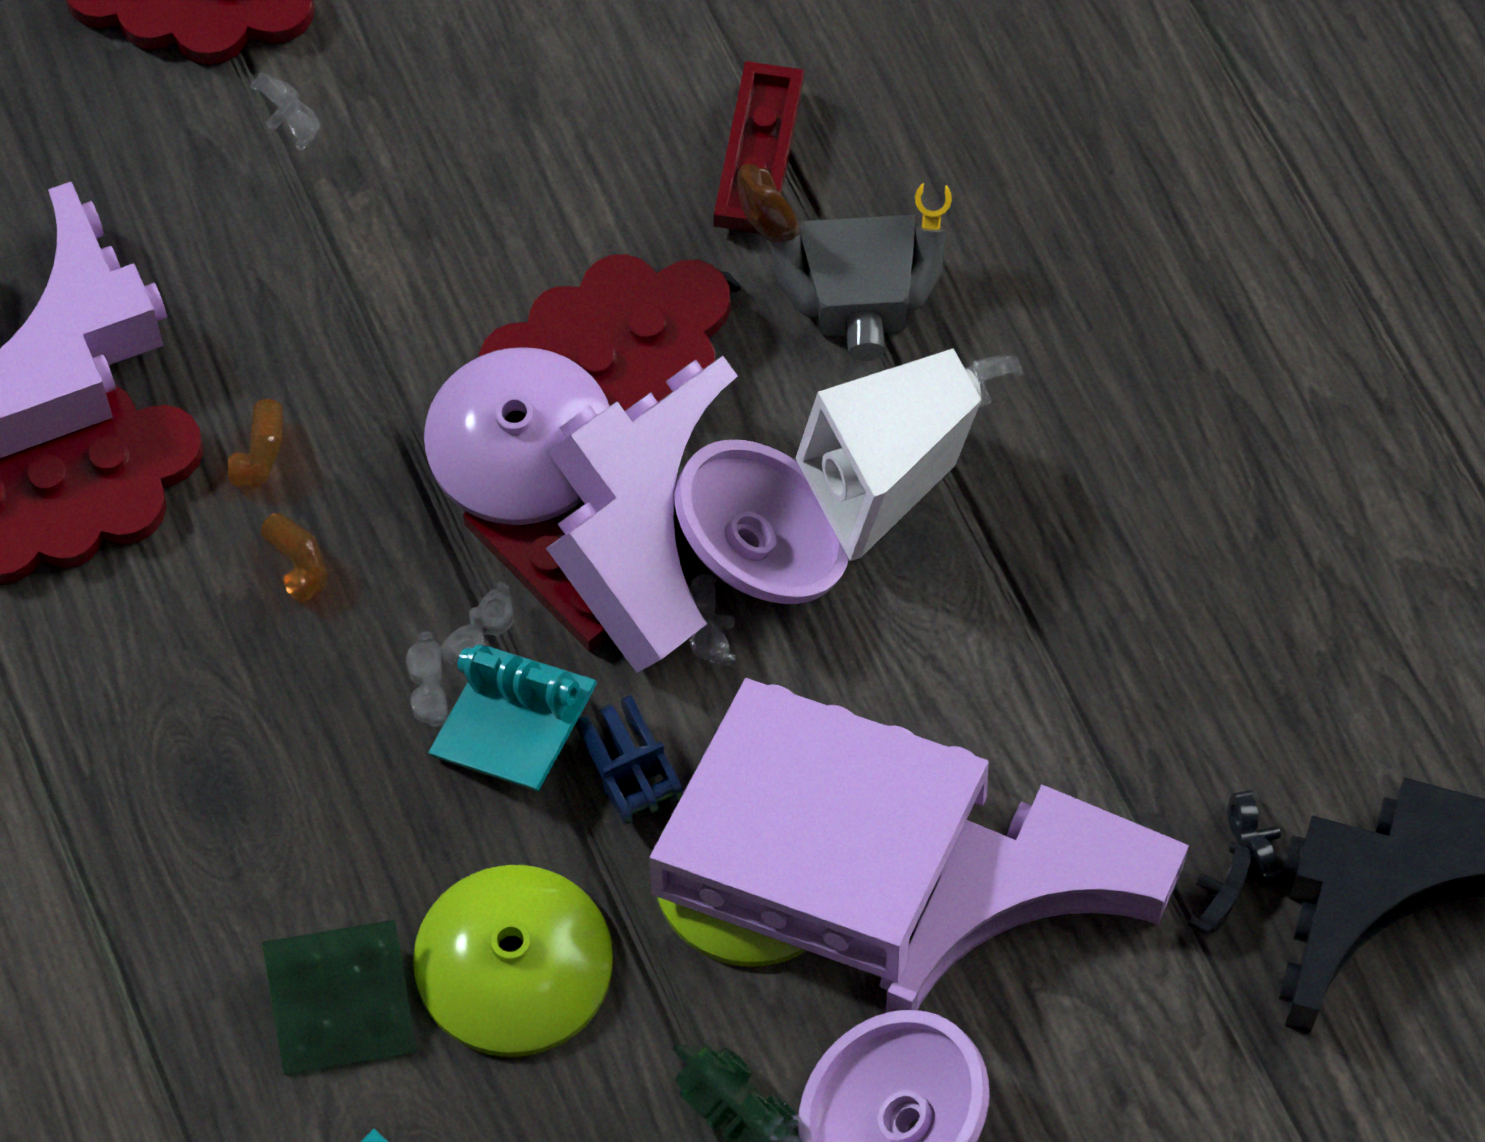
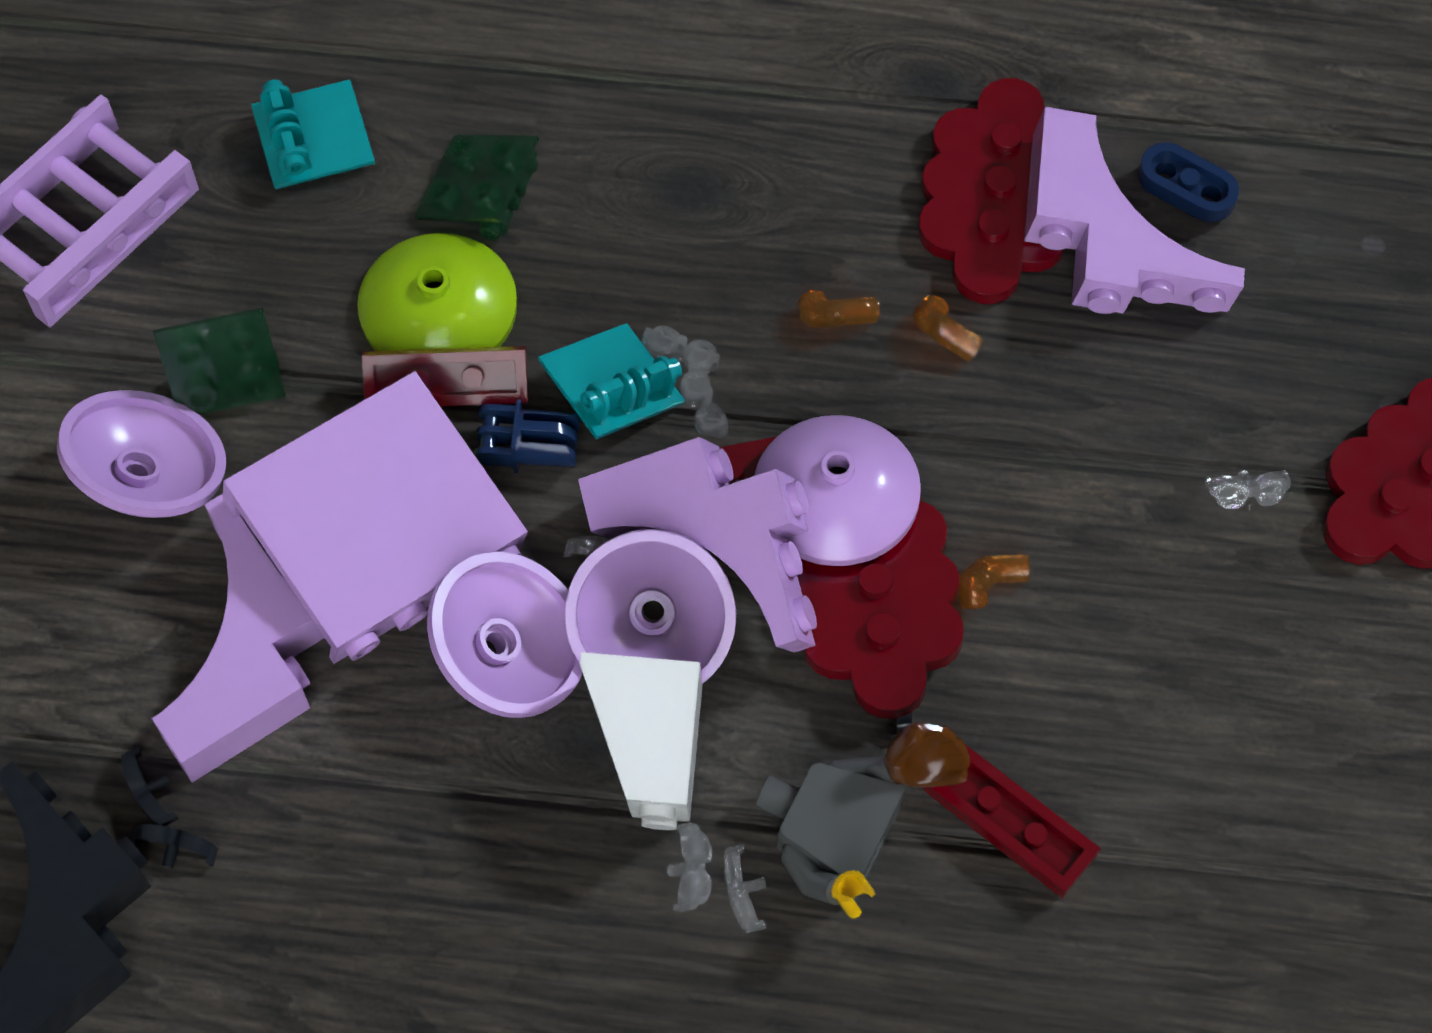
camera: 120 degrees right, 0 degrees up
none -> plate [362,346,529,406]
none -> lavender dish [427,552,583,718]
none -> clear piece [723,844,767,933]
none -> clear orange arm [958,554,1030,609]

